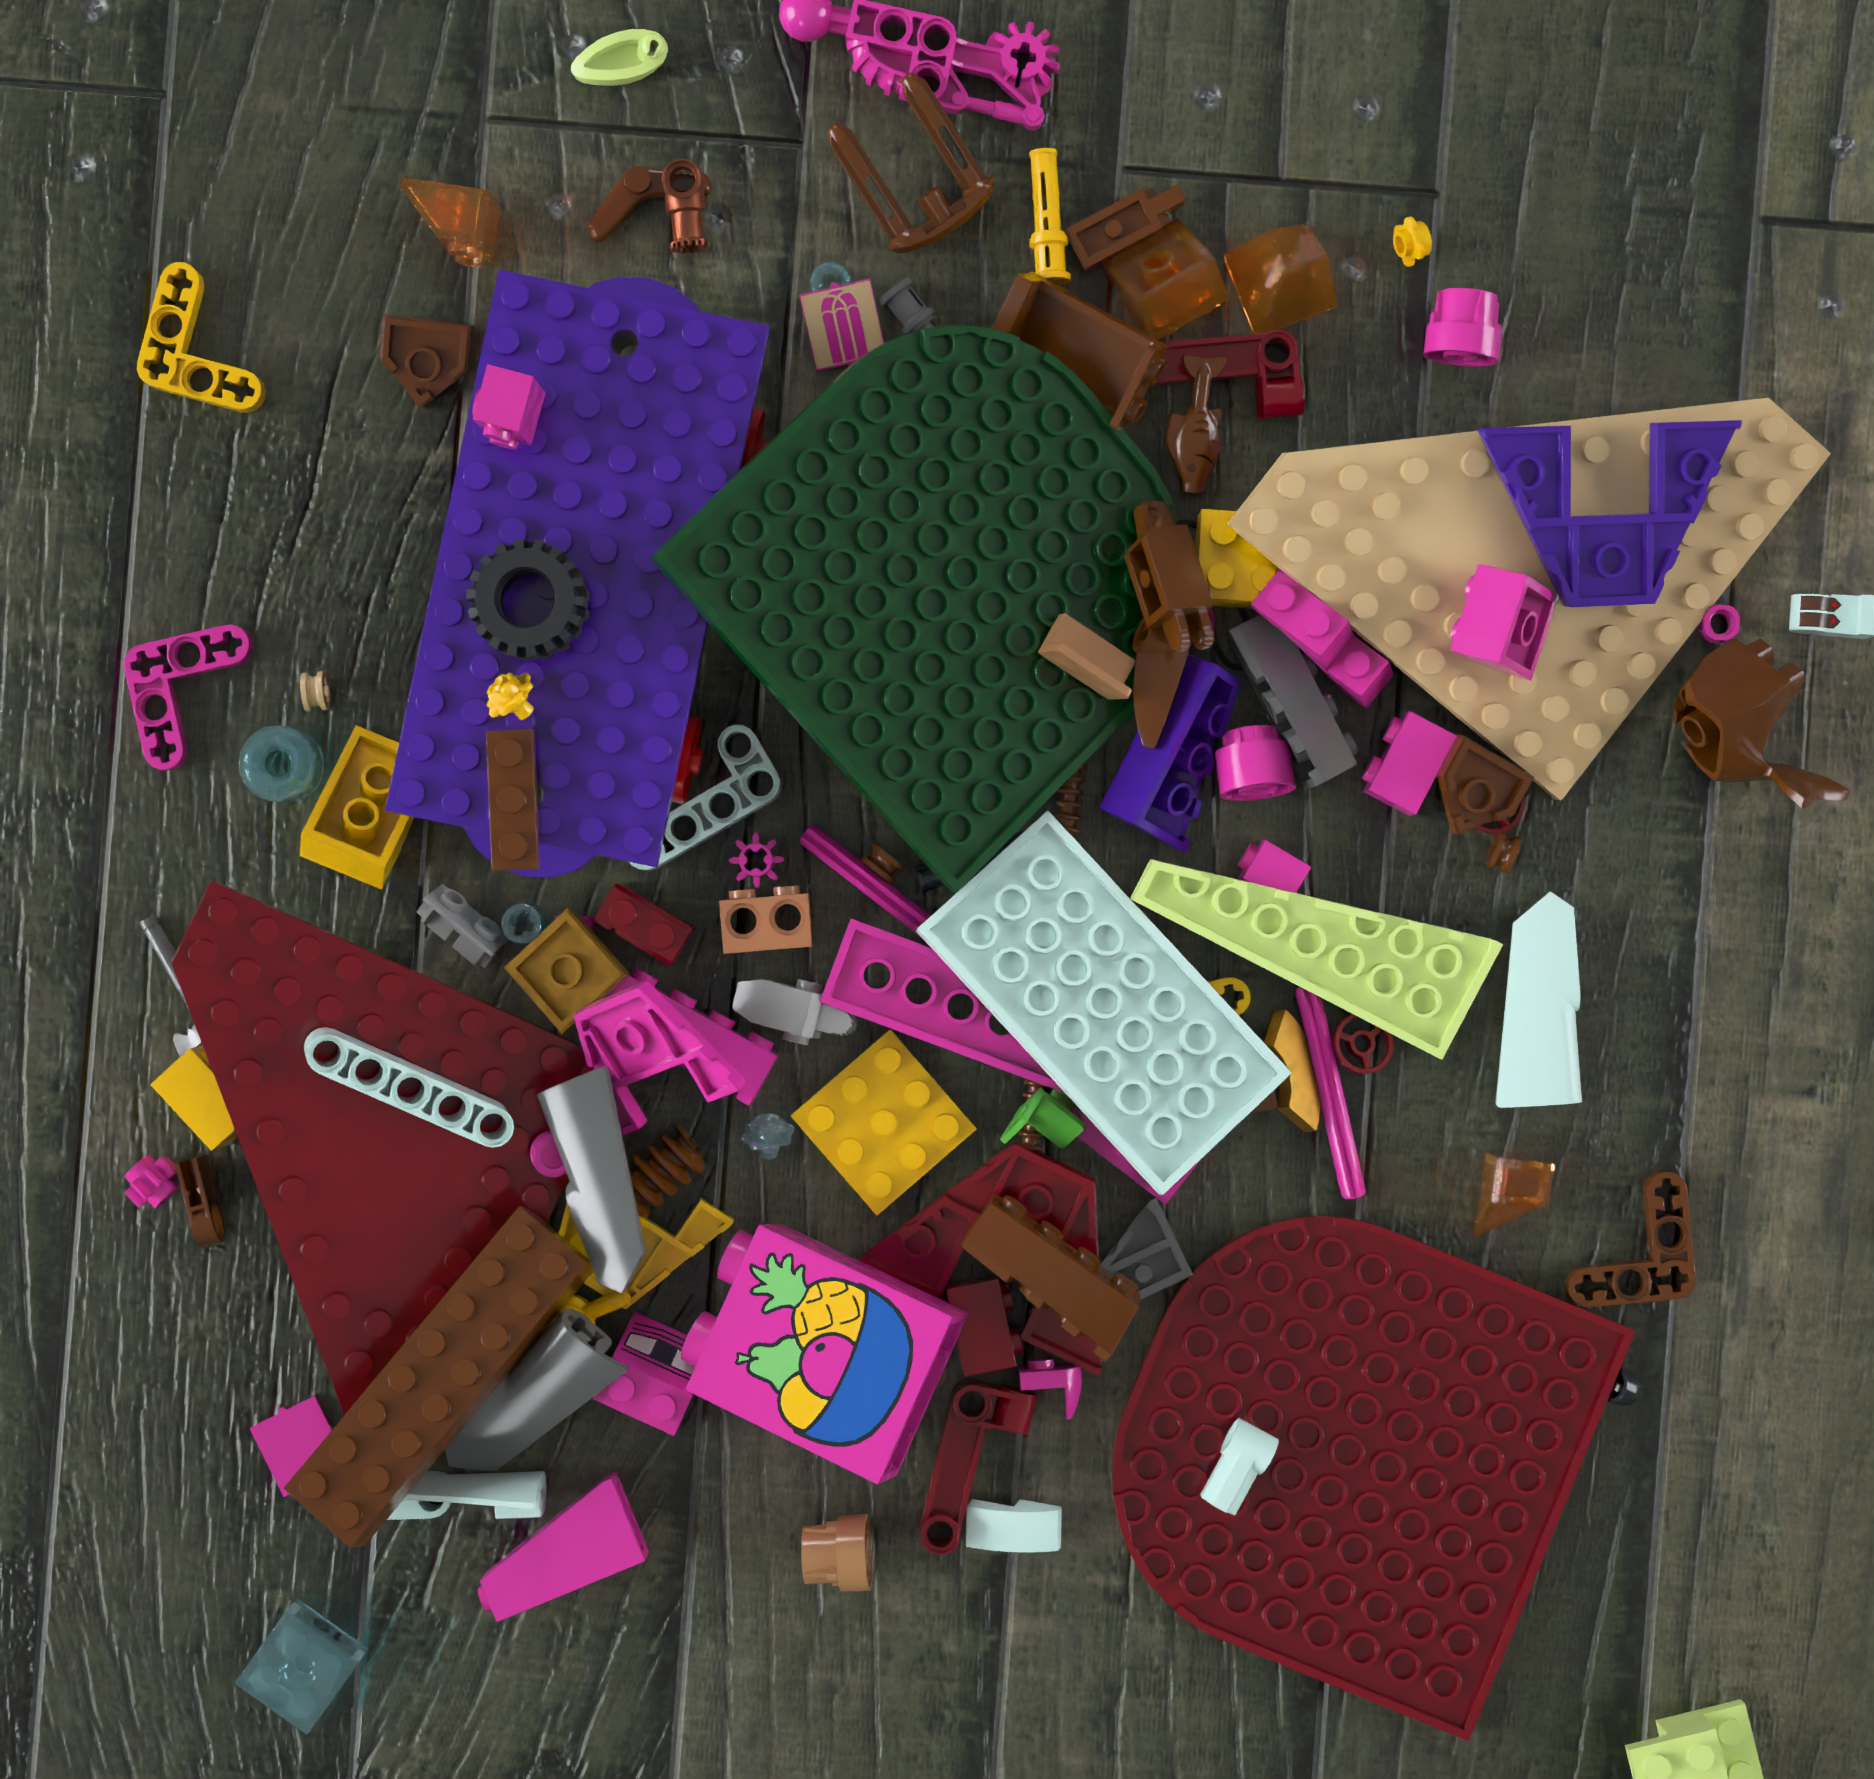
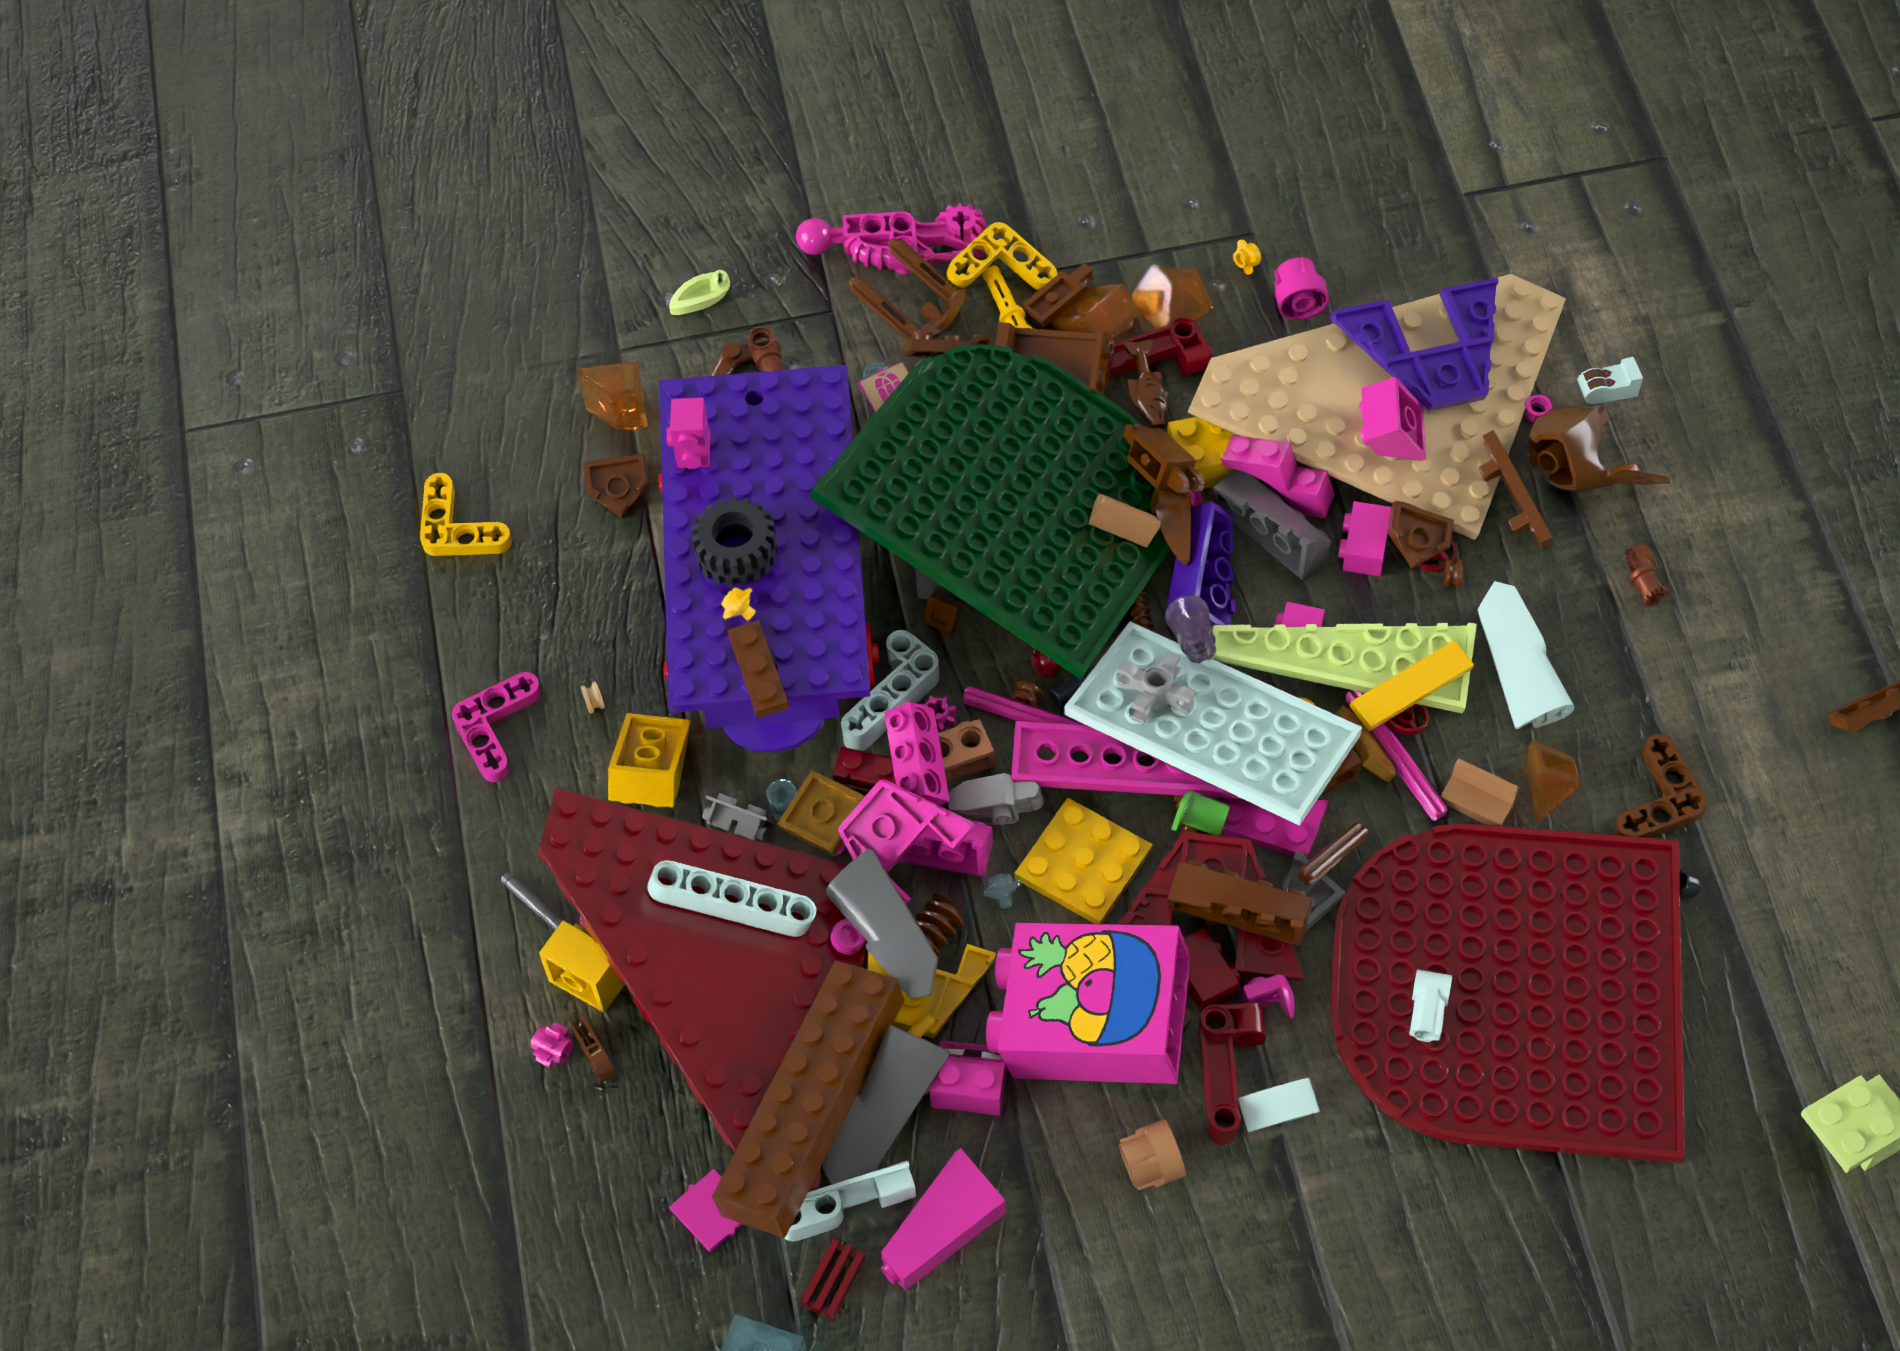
camera: 15 degrees left, 30 degrees down
clear light blue piece [239,725,324,803] -> none
dark pink piece [1215,725,1296,801] -> none
none -> dark red tile [800,1238,866,1320]
none -> dark pink brick [884,701,950,806]
none -> reddish brown hinge [904,335,990,358]
none -> yellow beam [946,222,1057,290]
none -> light grey pin [1117,651,1196,725]
none -> clear purple plant [1165,596,1216,664]
none -> reddish brown axle [1297,822,1369,886]
none -> yellow tile [1349,640,1474,731]
none -> medium nougat panel [1440,759,1518,826]
none -> reddish brown hinge [1479,430,1553,551]
none -> copper connector [1625,543,1669,608]

